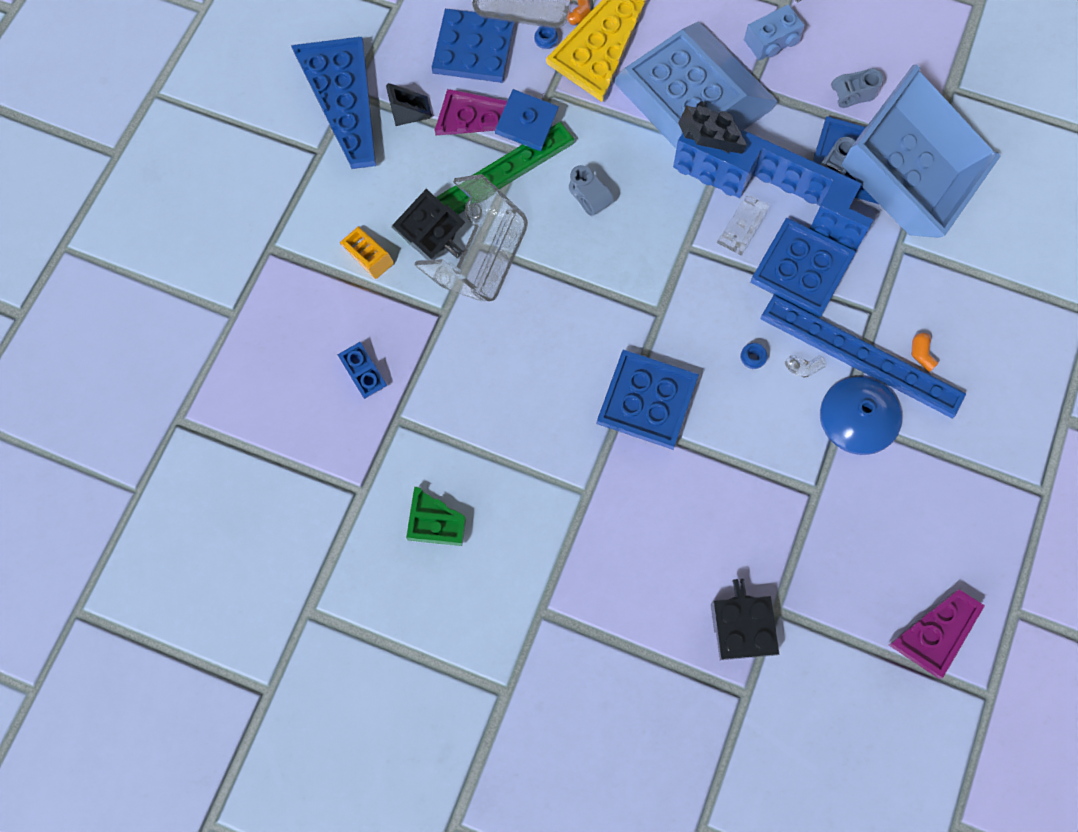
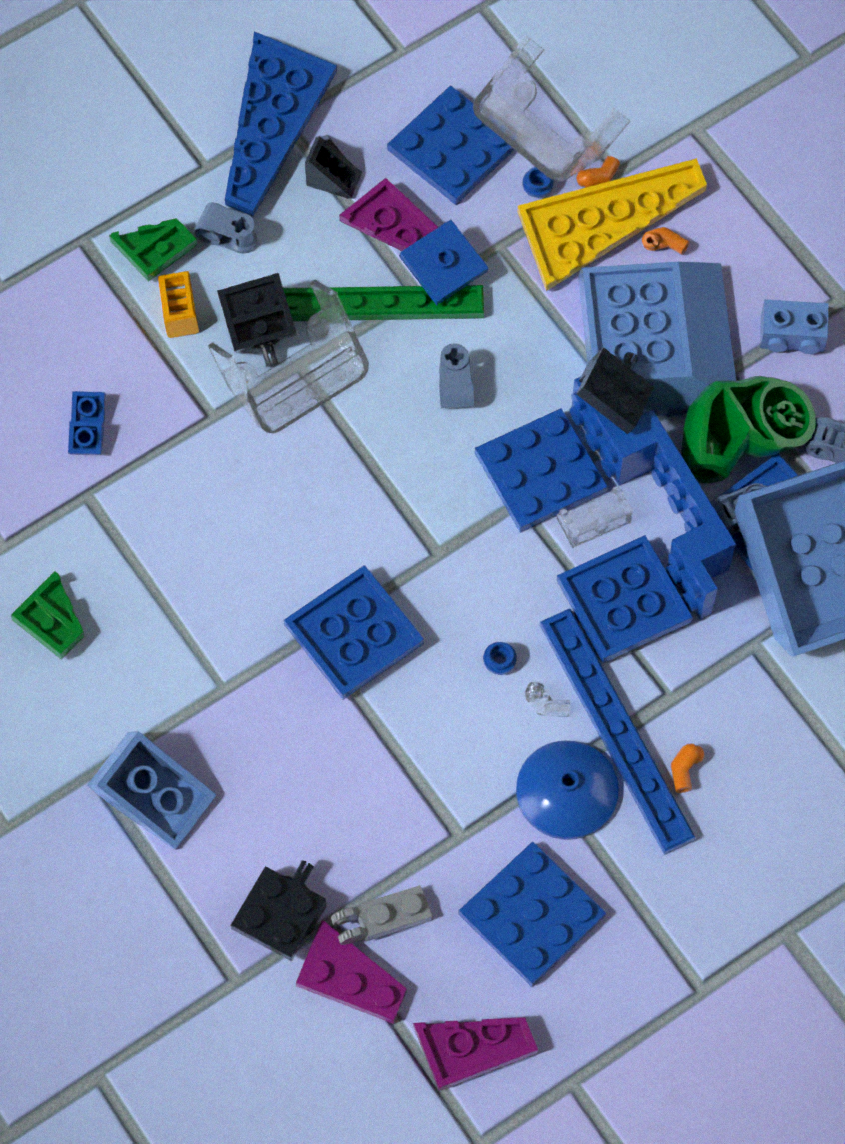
camera: 30 degrees right, 5 degrees down
none -> medium blue slope [87,731,216,849]
none -> green wing [109,218,197,282]
none -> sand blue piece [194,202,257,254]
none -> magenta wing [296,920,407,1024]
none -> light grey hinge [331,885,433,945]
none -> blue plate [458,841,606,987]
none -> blue plate [475,408,607,533]
none -> orange arm [642,227,690,255]
none -> green piece [681,376,816,484]

